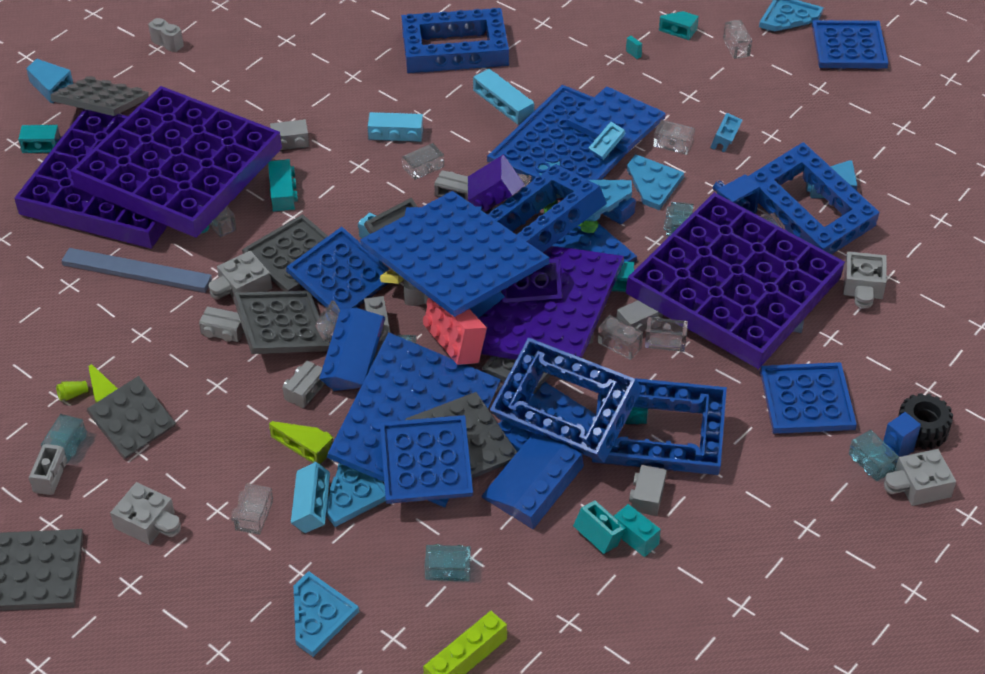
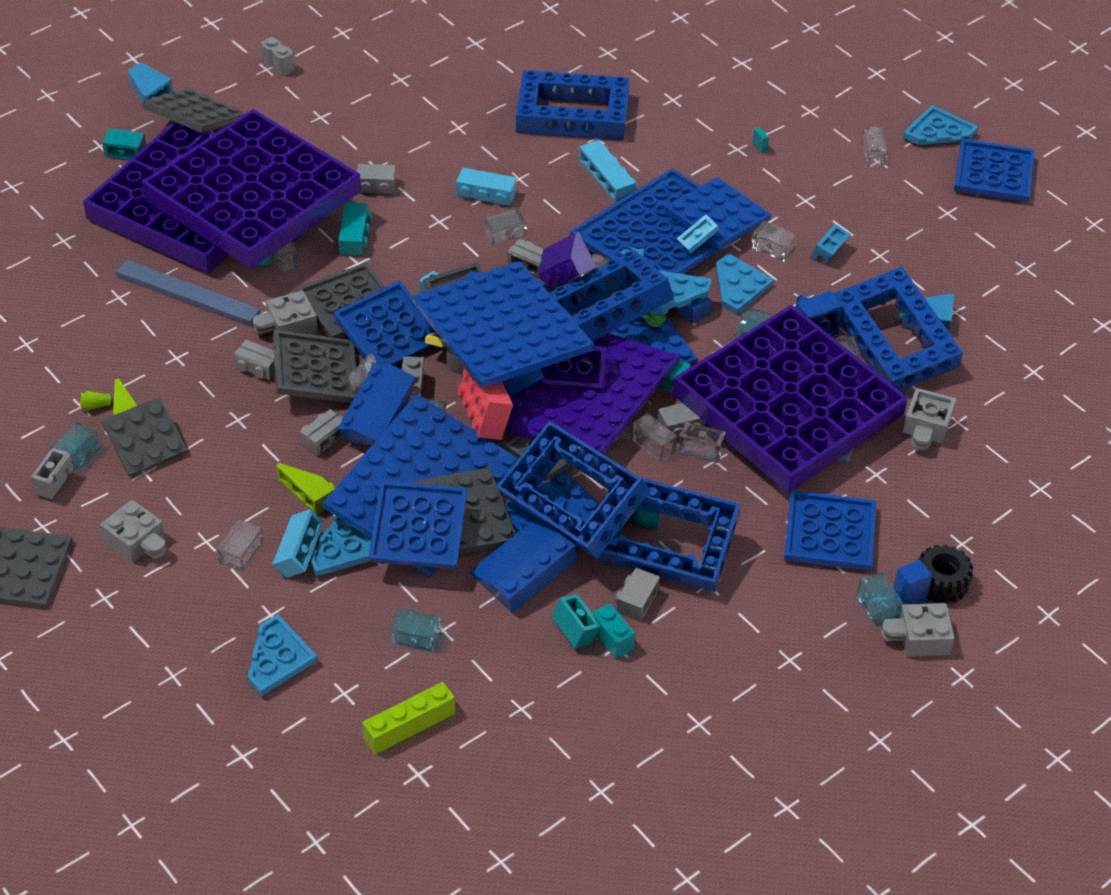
camera: 10 degrees right, 0 degrees up
teal slope [659,11,699,40] -> none

